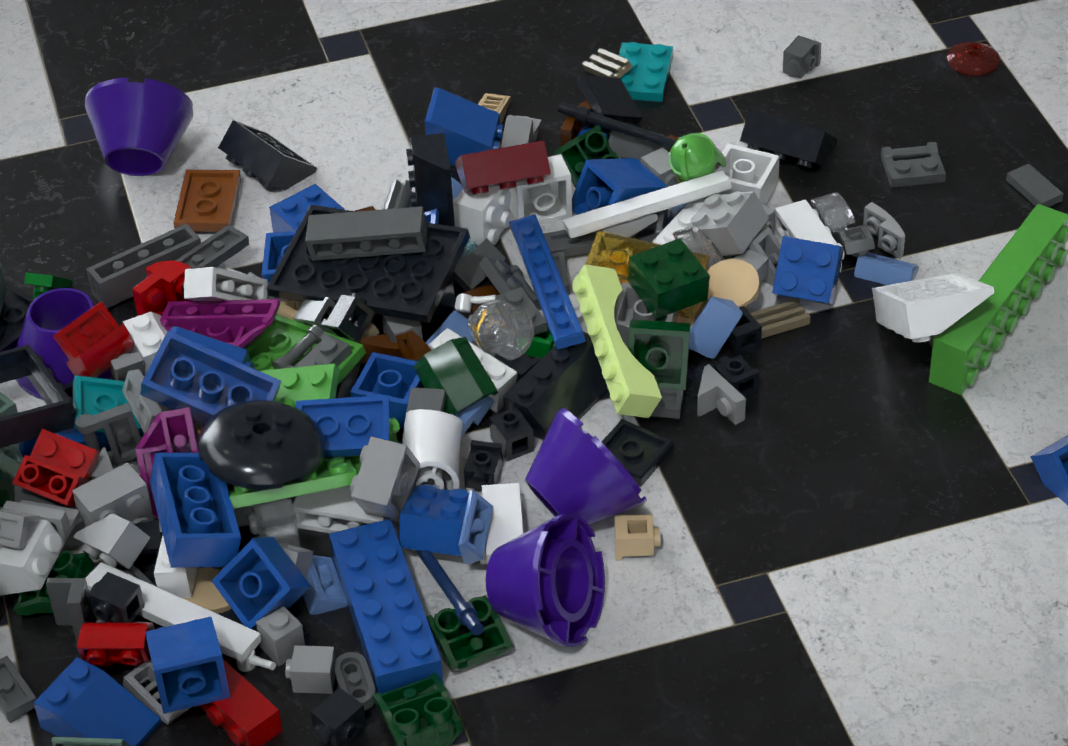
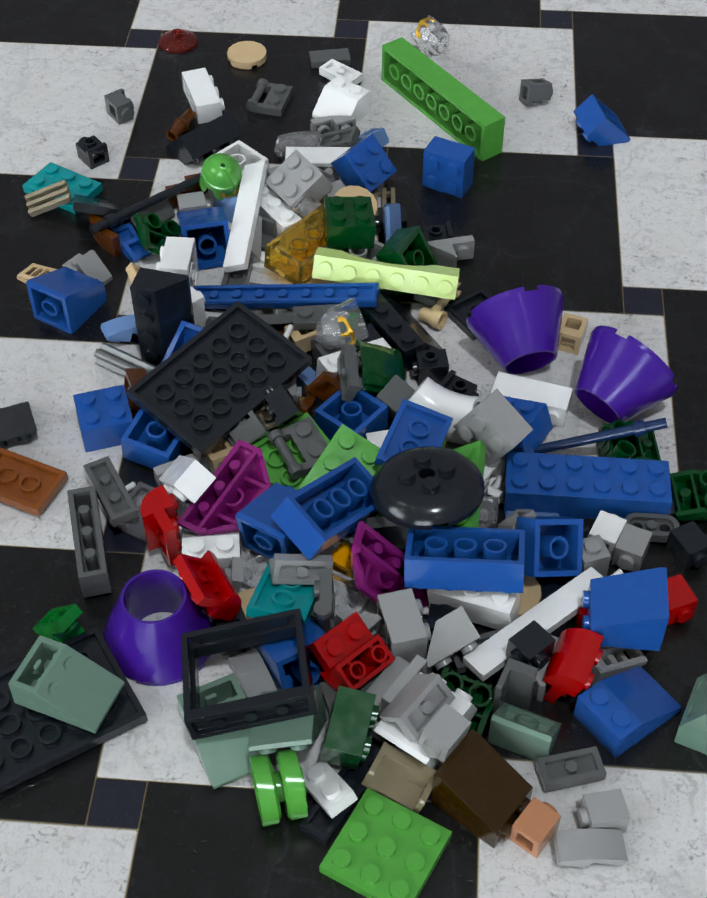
camera: 70 degrees left, 5 degrees up
dark grey brick [305,206,428,261] -> none
dark red slope [455,140,551,195] -> none
medium blue slope [458,490,494,565] -> none
white slope [872,272,994,342] -> none
none -> black brick [76,135,110,170]
none -> reddish brown axle [166,109,196,142]
none -> white brick [181,68,225,124]
none -> tan tile [227,41,267,70]
none -> white slope [312,77,370,123]
none -> white plate [319,59,363,85]
none -> dark grey plate [337,344,362,402]
none -> tan brick [418,282,462,330]
none -> blue brick [422,136,475,198]
none -> sand green slope [488,702,562,761]
none -> white brick [588,510,627,560]

